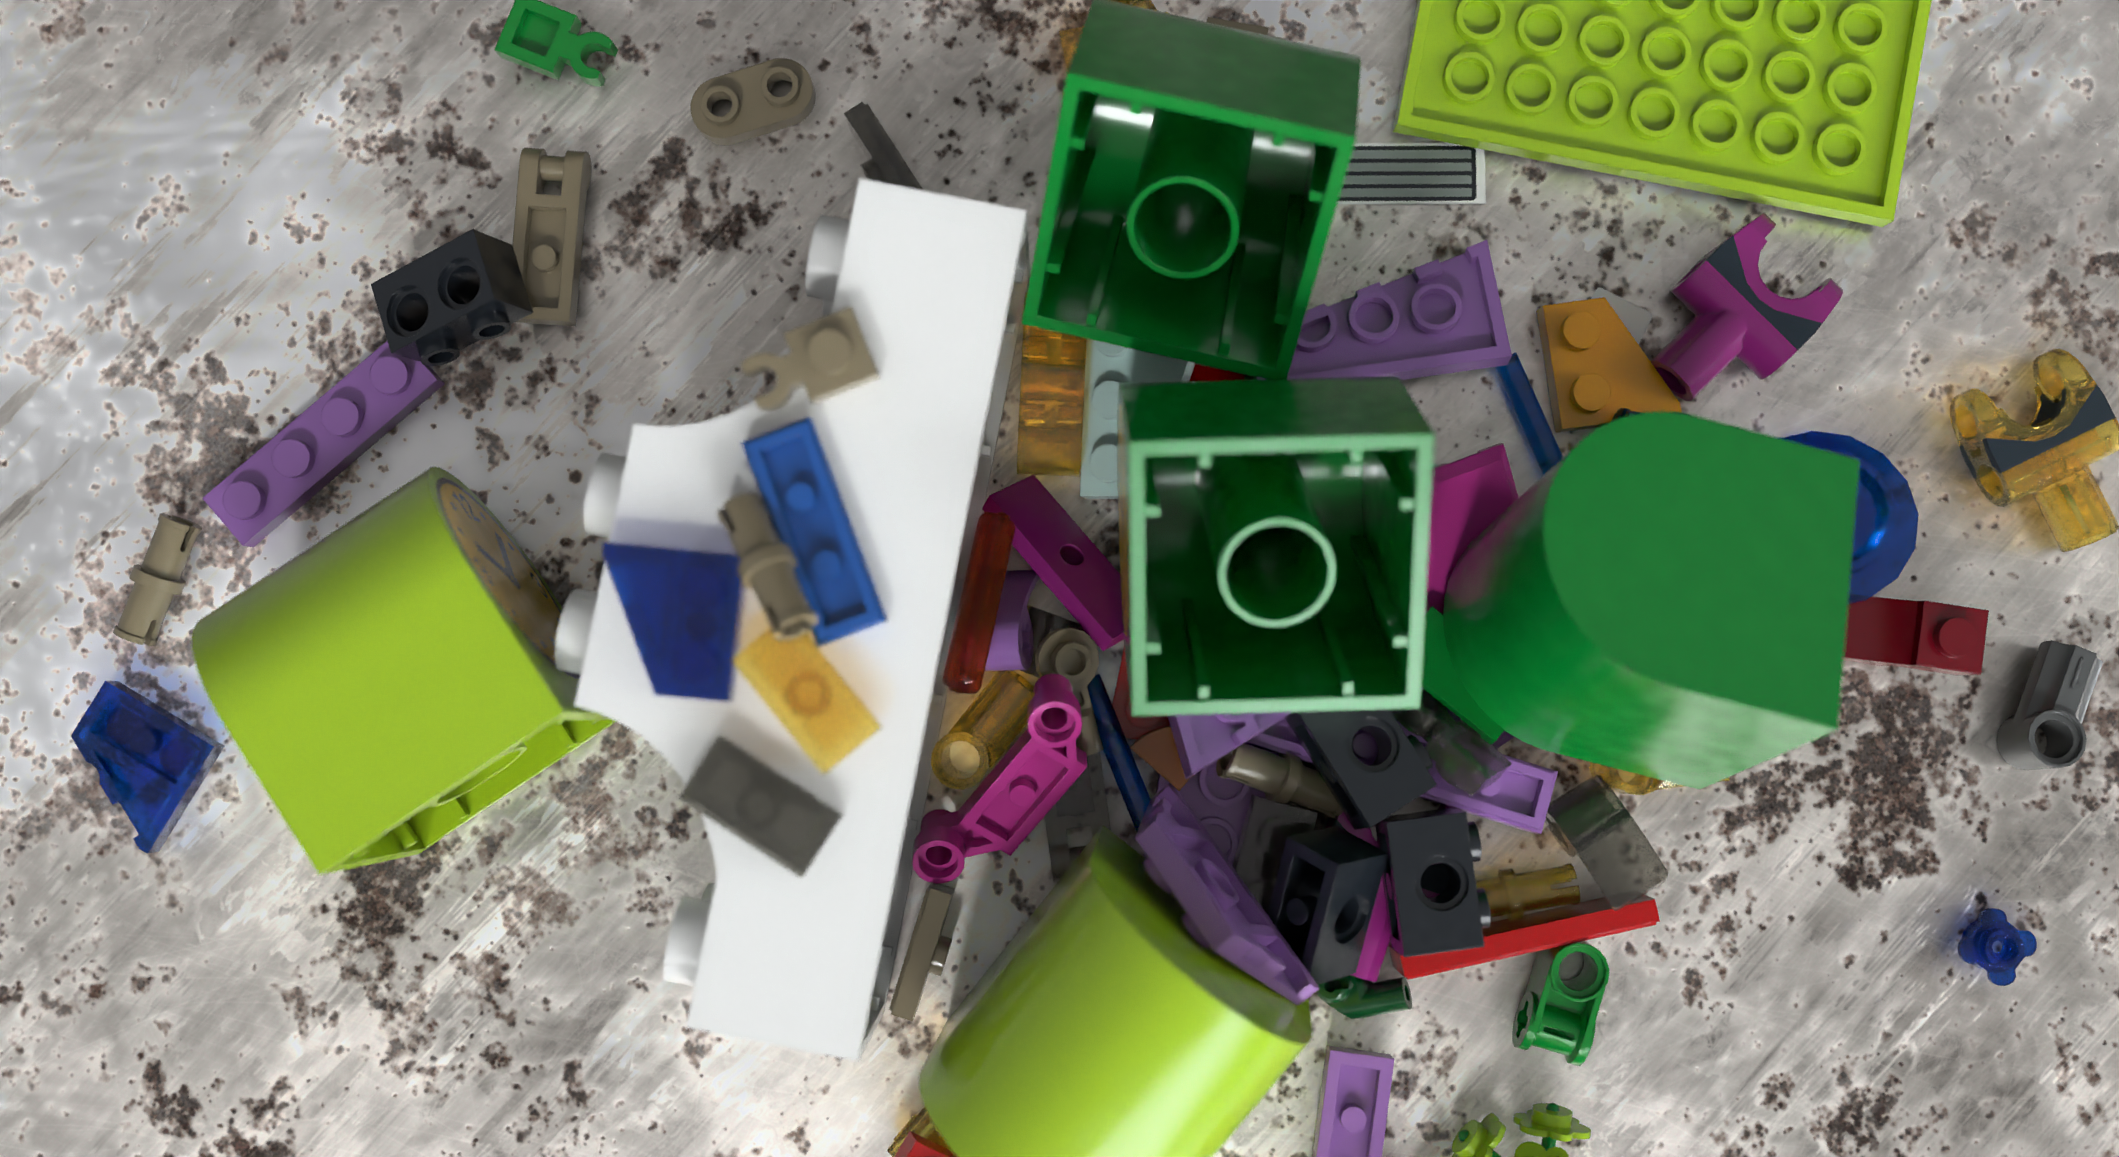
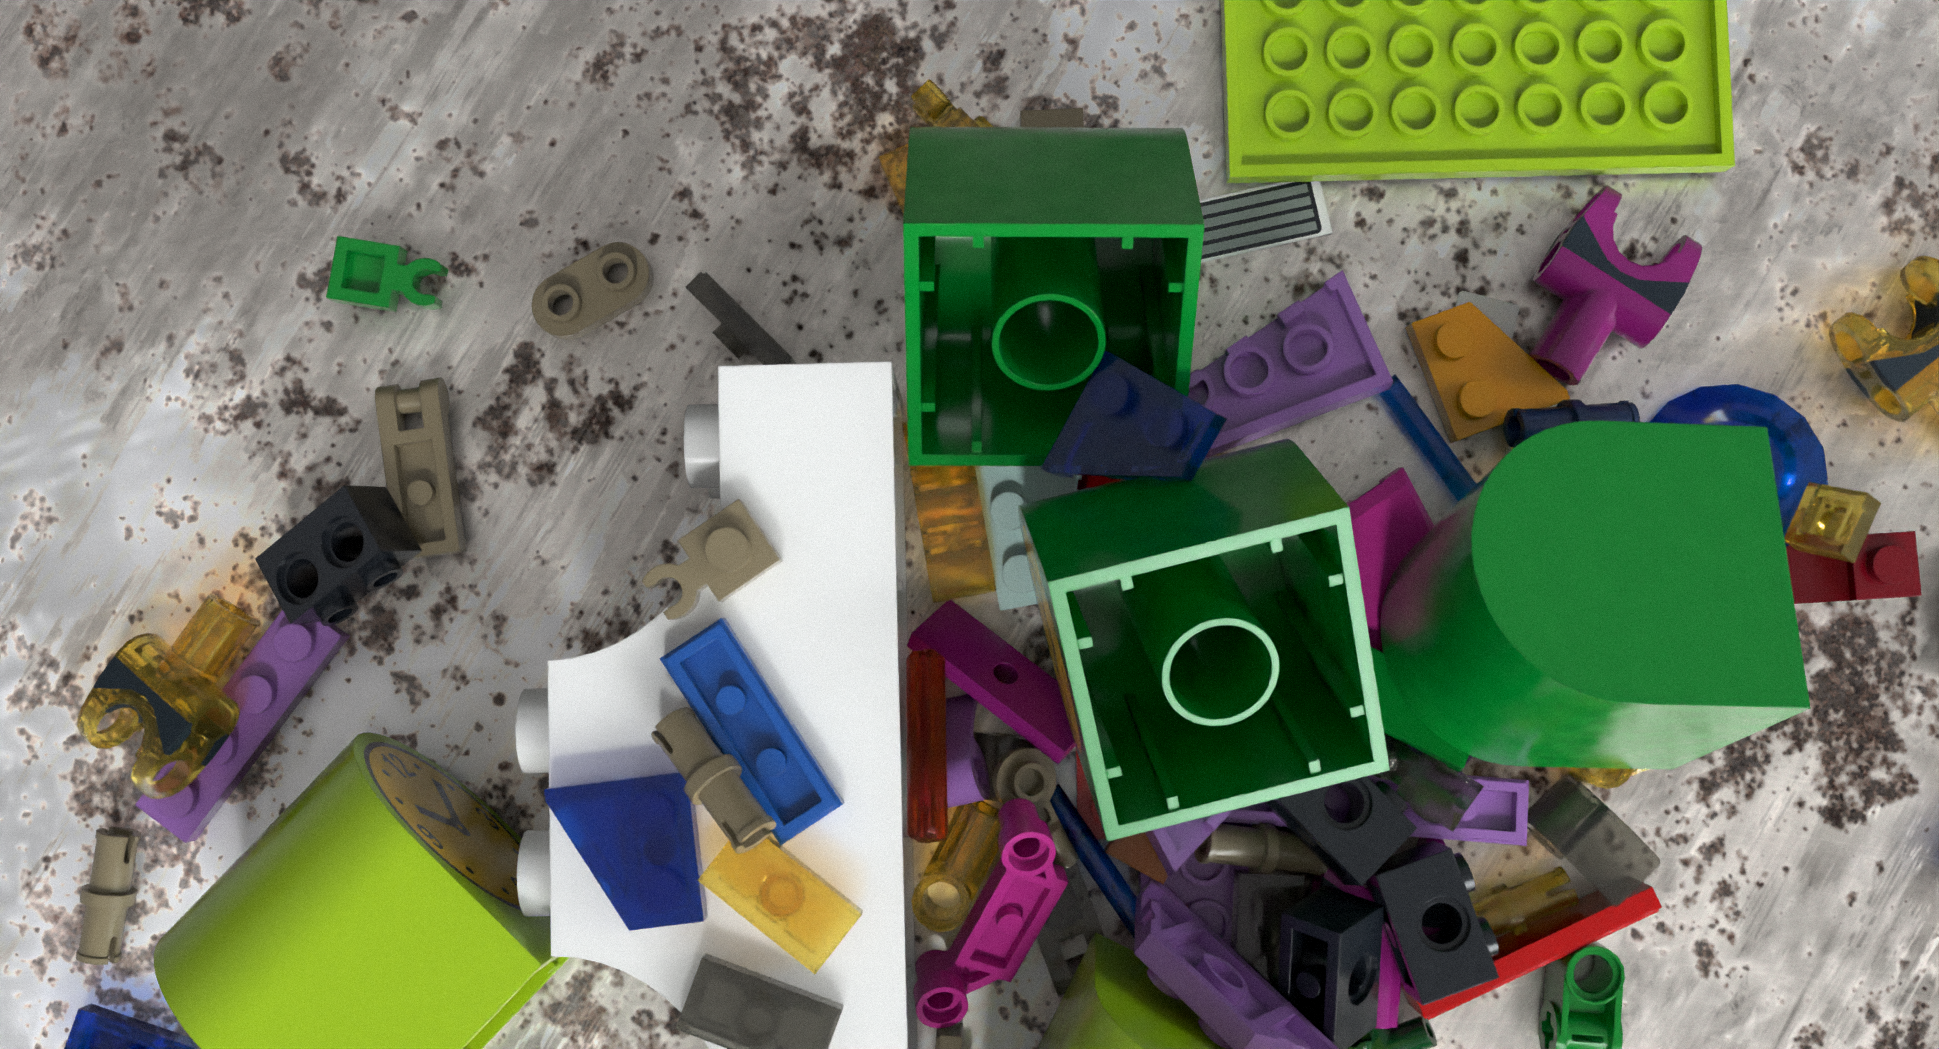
camera: 10 degrees left, 0 degrees up
none -> clear yellow connector [77,593,259,799]
none -> clear blue wing [1041,350,1227,481]
none -> clear yellow plate [1784,482,1881,563]

